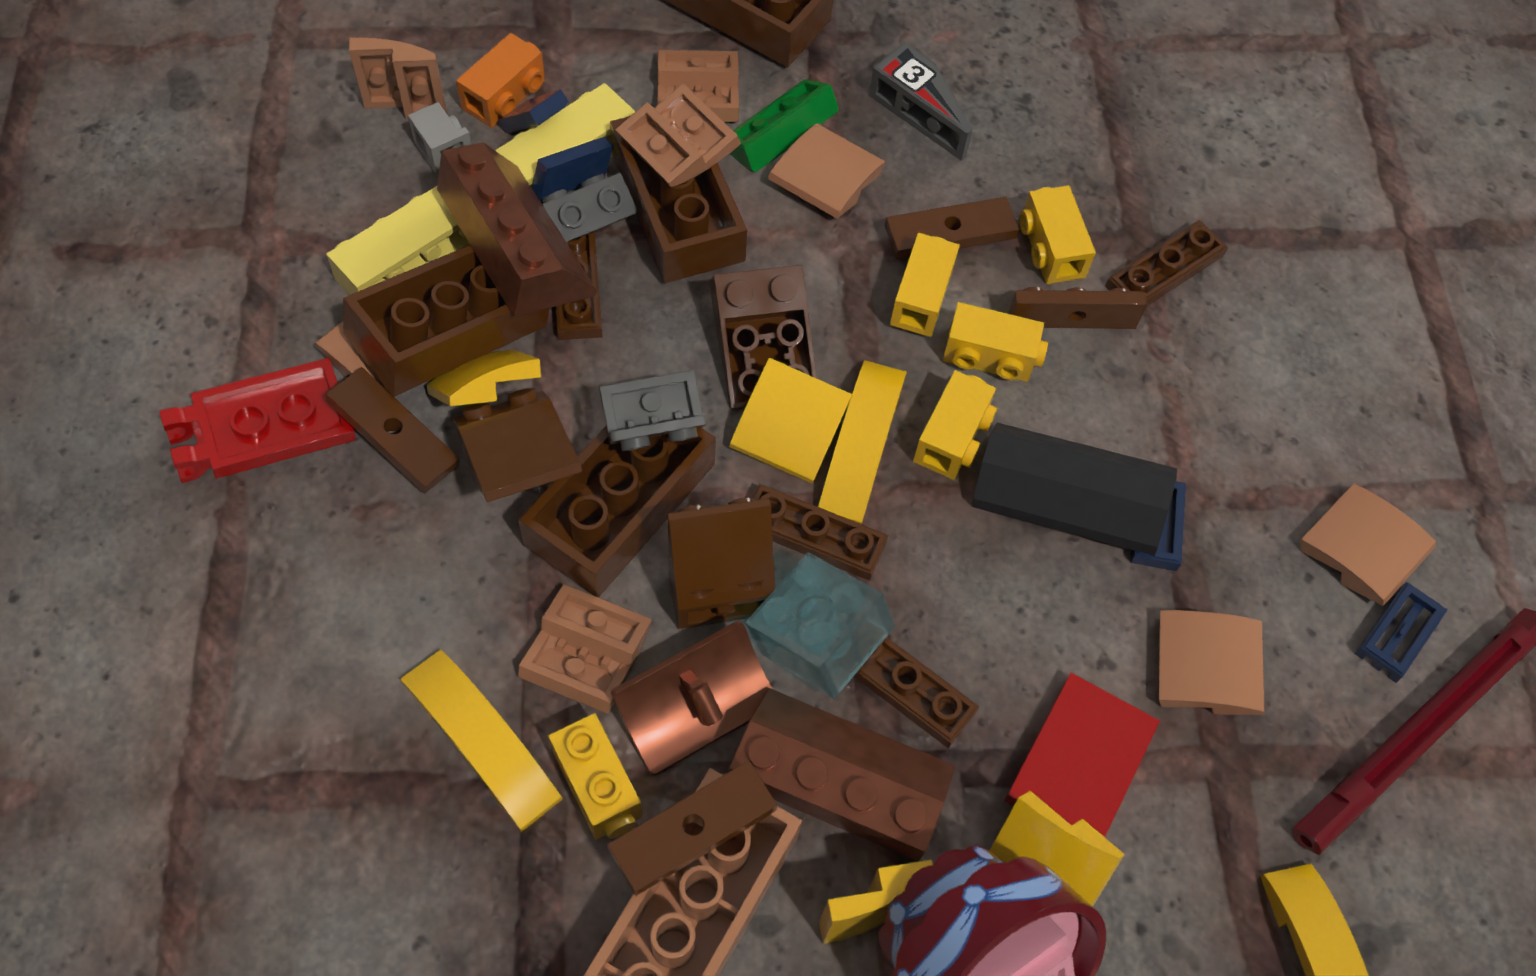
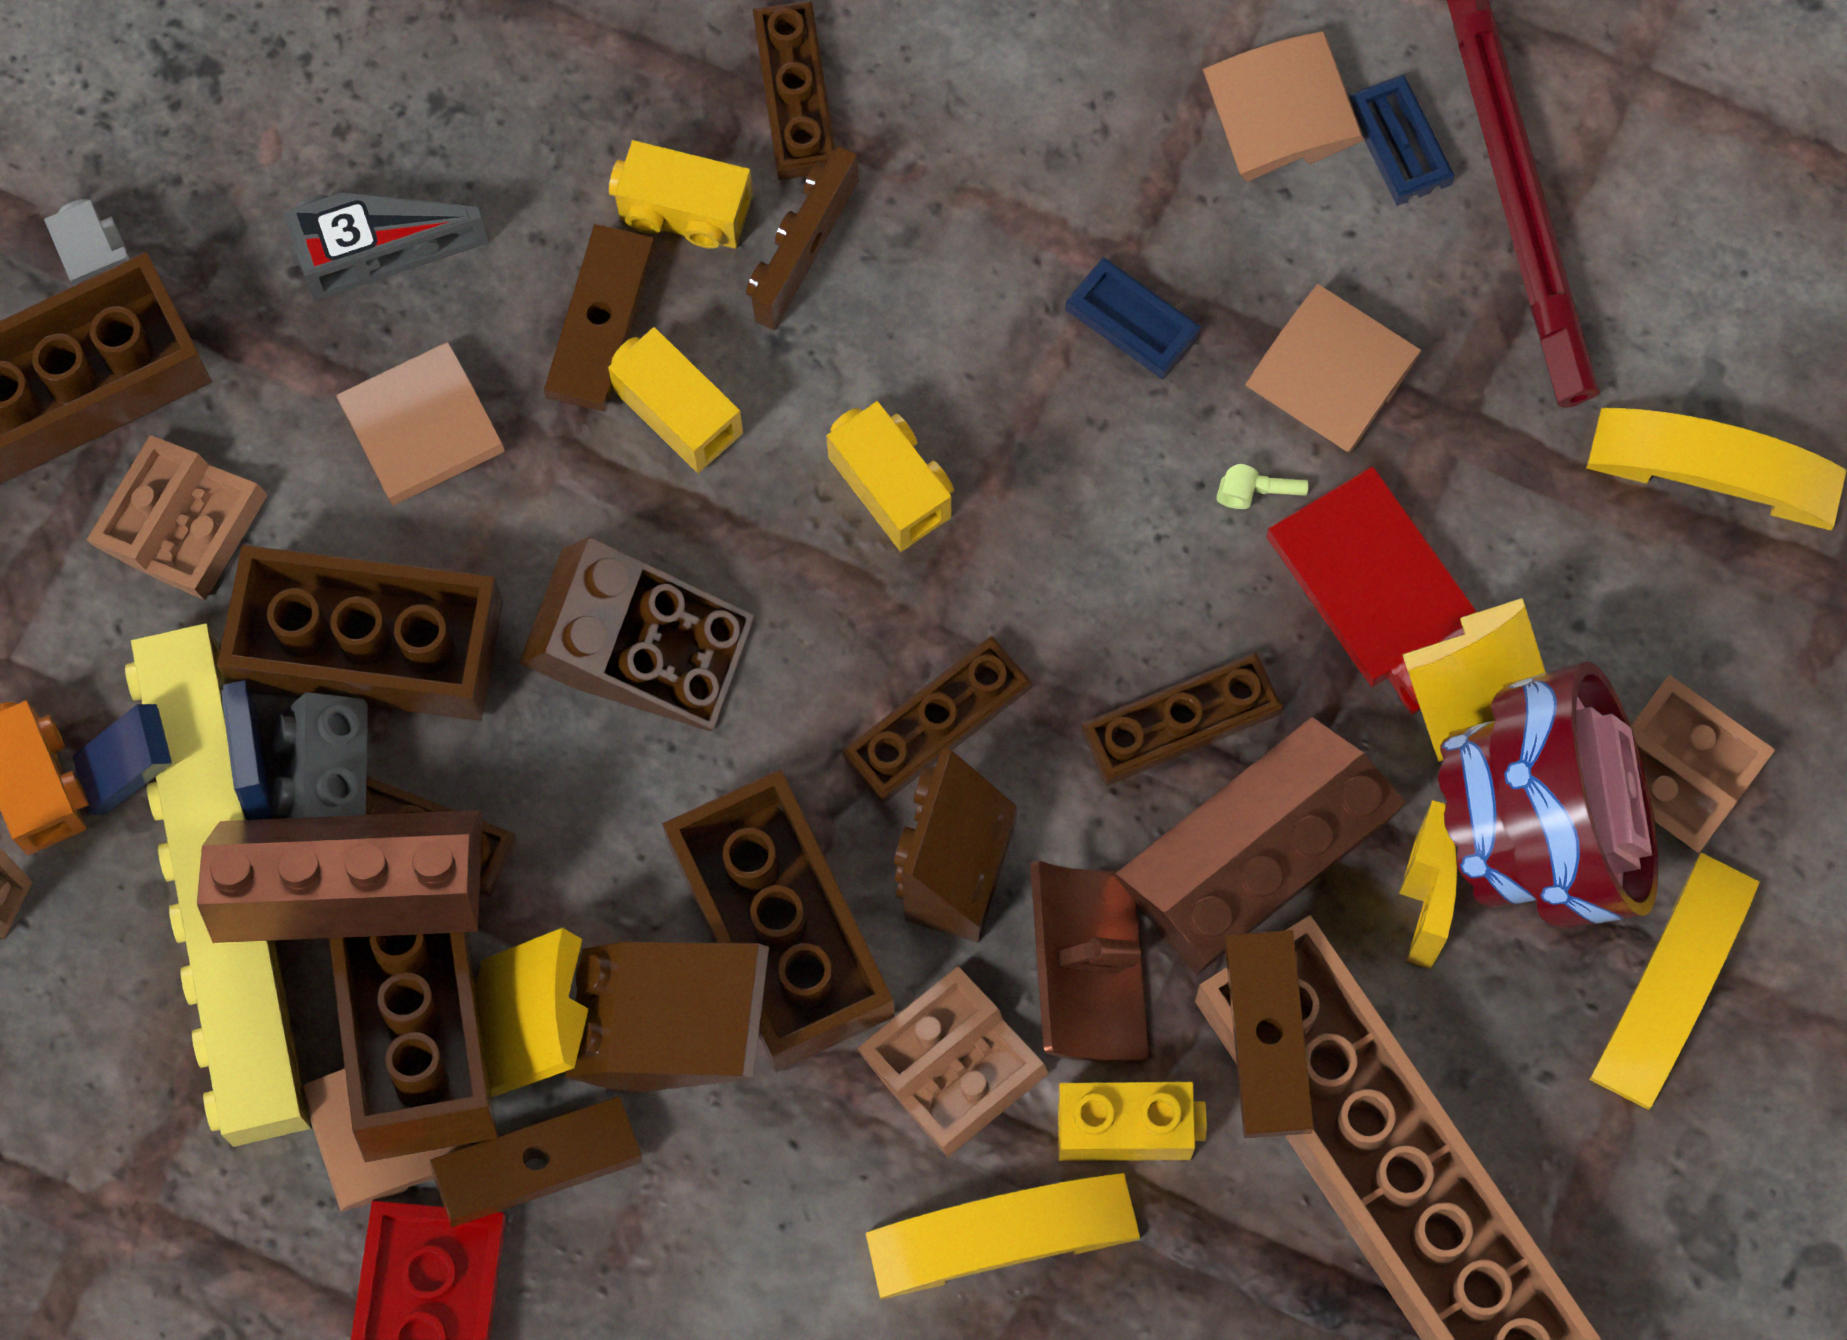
camera: 55 degrees left, 10 degrees up
light grey brick [408,102,471,176] -> none
dark grey bracket [599,370,707,451] -> none
nougat slope [615,83,741,188] -> none
green slope [729,79,838,172] -> none
yellow slope [729,358,852,484] -> none
clear light blue brick [745,552,895,699] -> none
yellow slope [818,360,907,524] -> none
yellow brick [943,302,1048,382] -> none
black piece [972,422,1178,556] -> none
none -> yellowish green hand [1217,464,1308,509]

